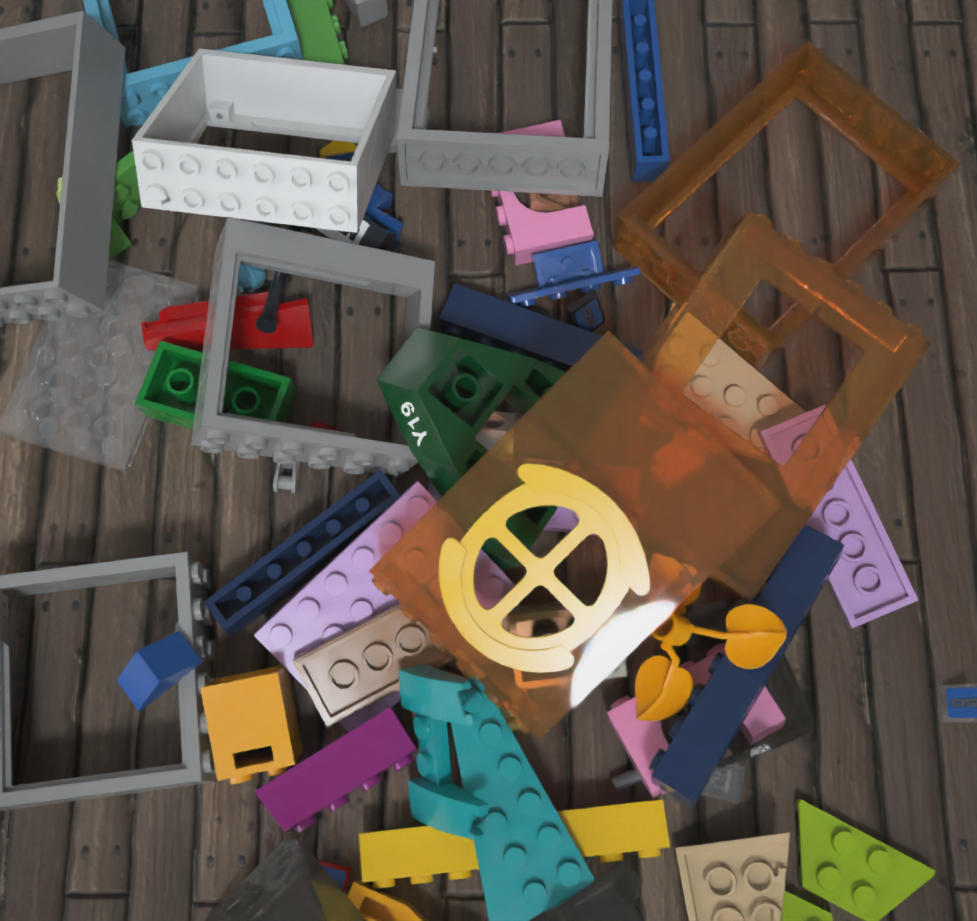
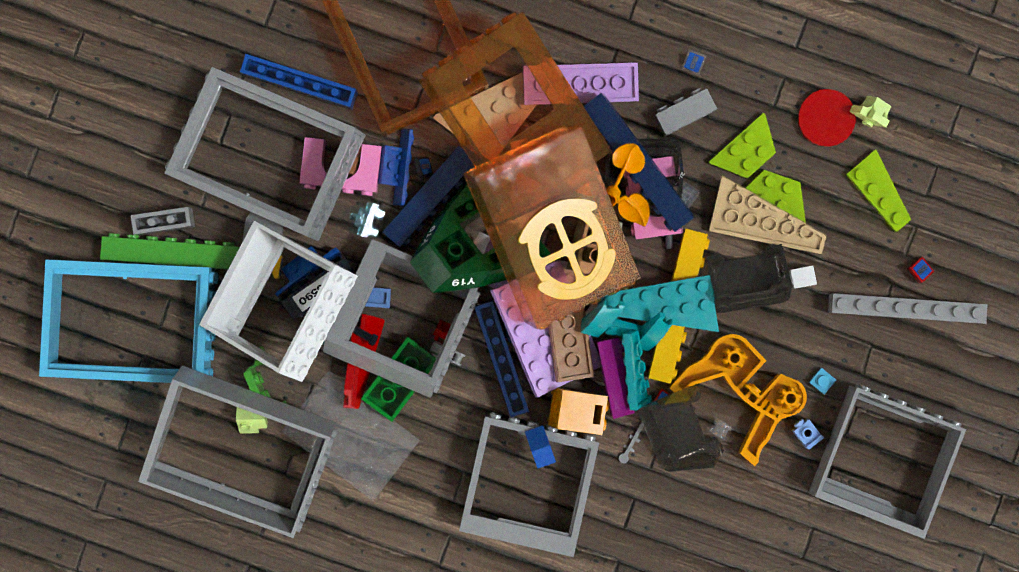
camera: 70 degrees left, 15 degrees up
none -> clear light blue hips [351,202,385,238]
none -> medium blue plate [365,288,391,308]
none -> light grey piece [619,412,653,463]
none -> teal wing [622,330,652,410]
none -> light grey brick [654,88,717,137]

